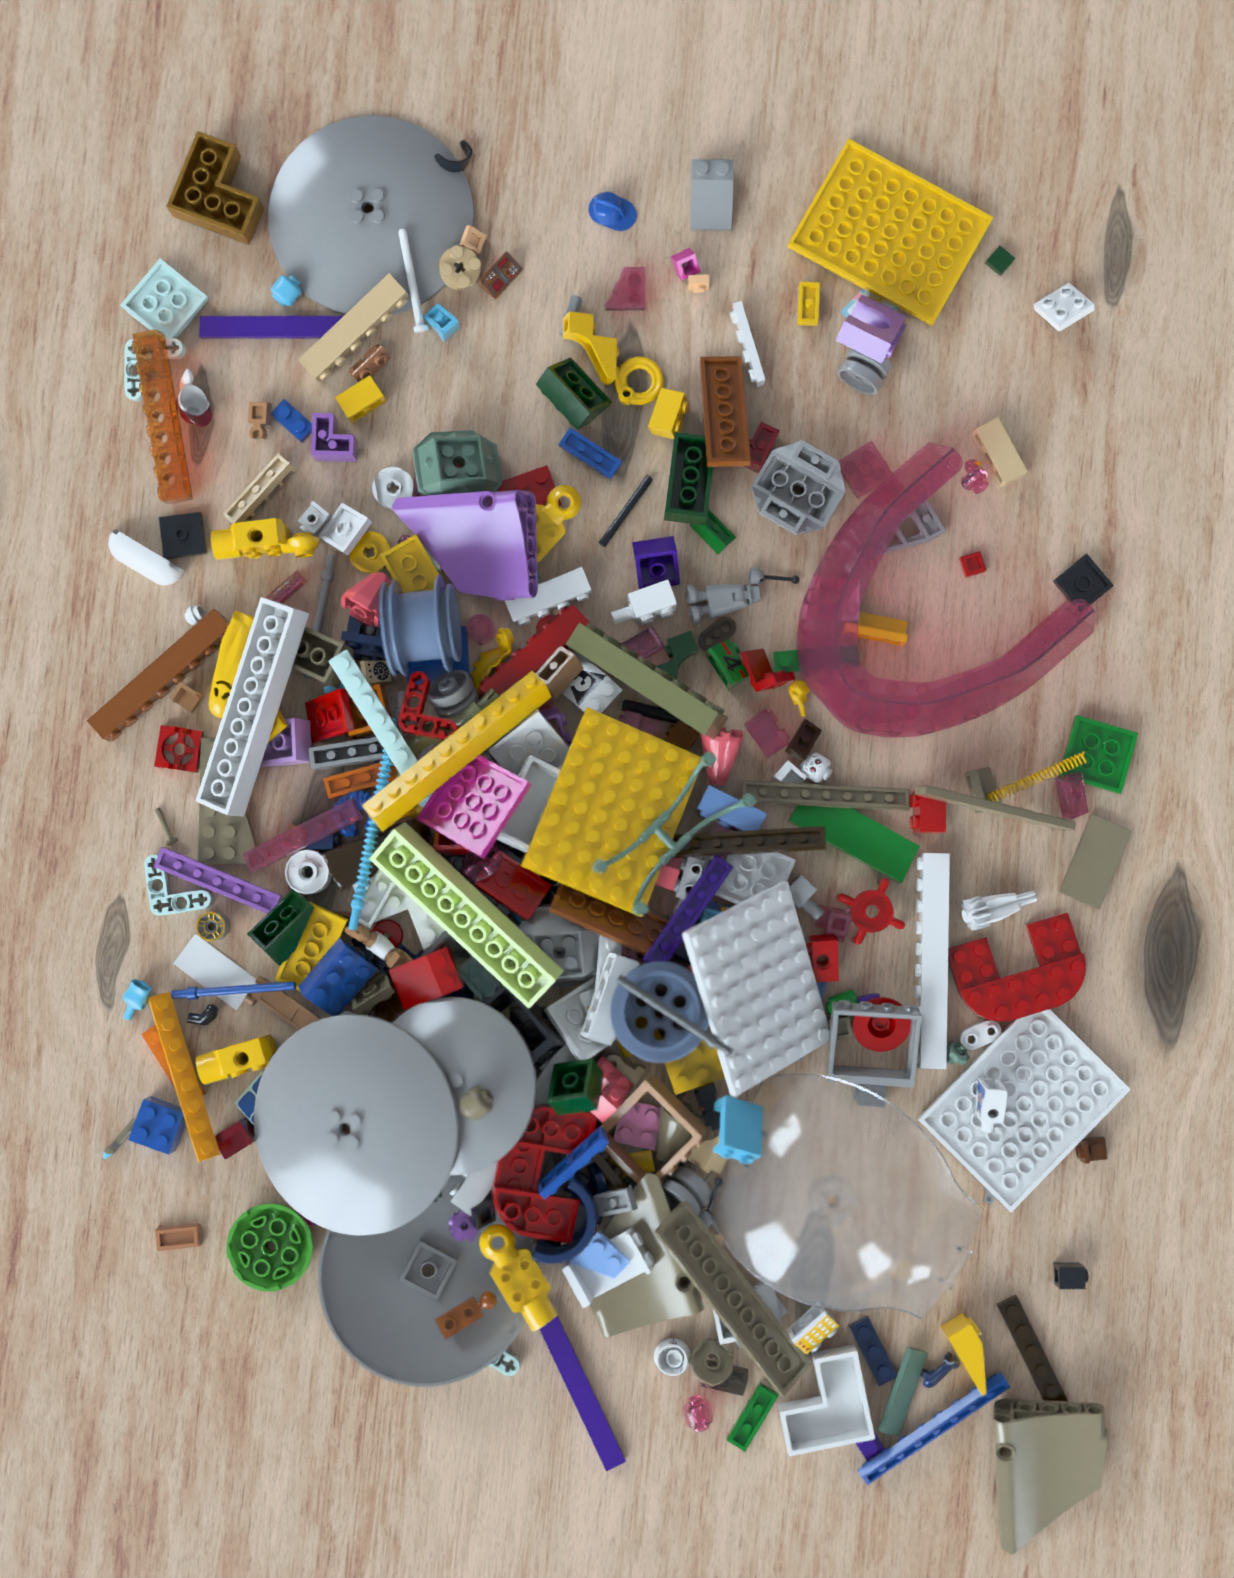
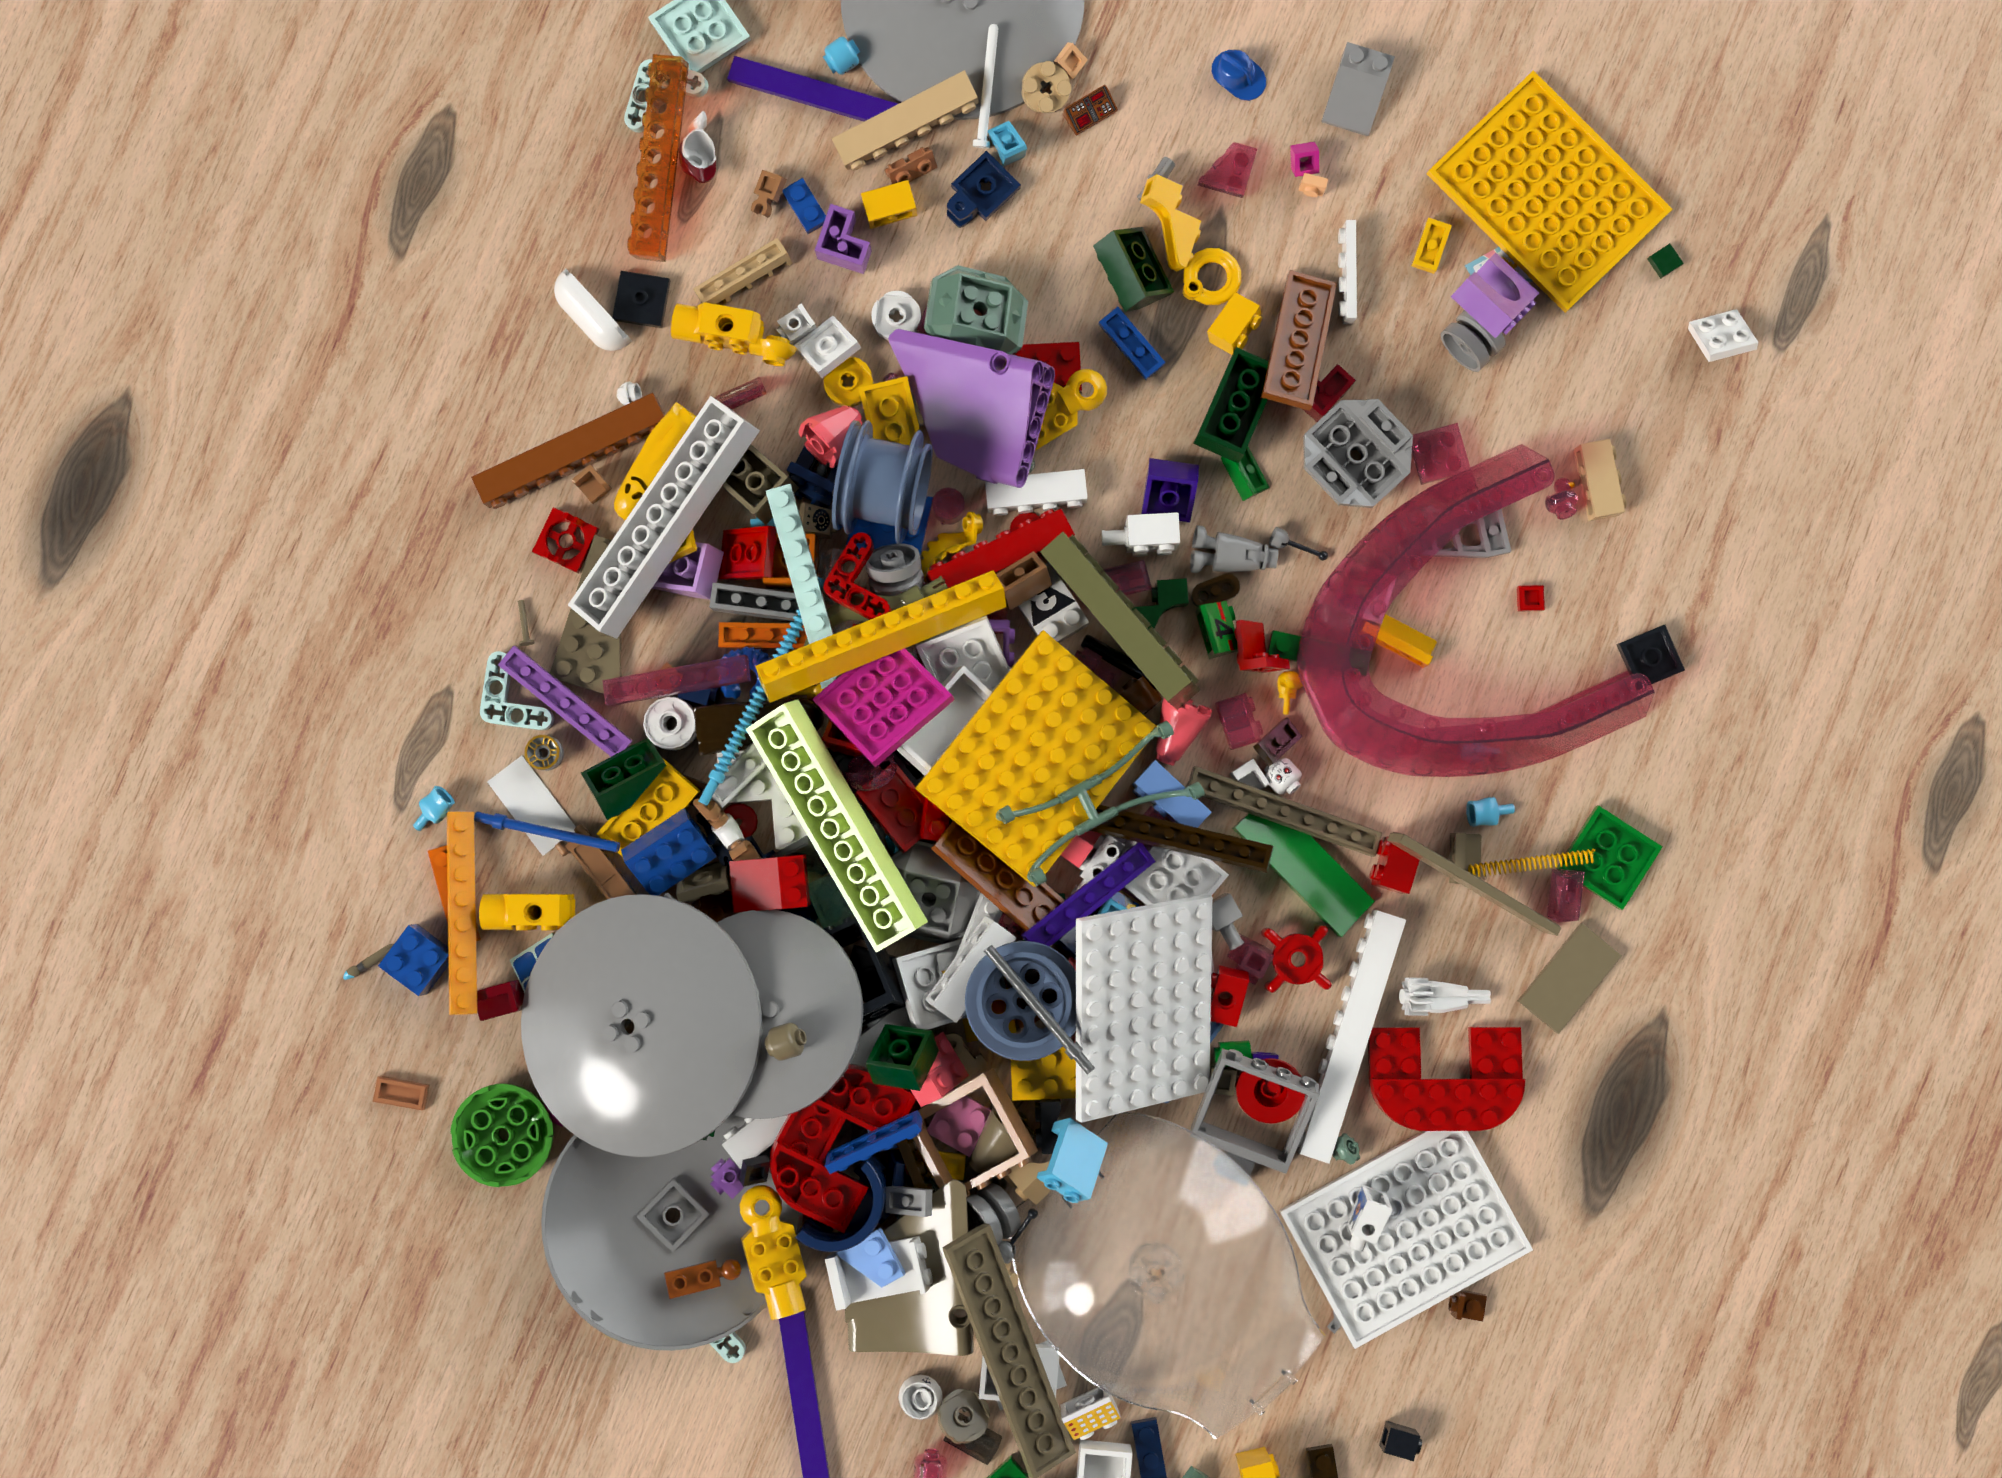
camera: 10 degrees right, 0 degrees up
black arm [187,1004,218,1025] -> none
light grey bar [304,554,335,679] -> none
black bar [598,475,653,547] -> none
white plate [959,1020,1001,1050] -> none
none -> red plate [919,797,950,841]
none -> dark blue plate [947,151,1021,228]
none -> medium azure piece [1466,797,1515,827]

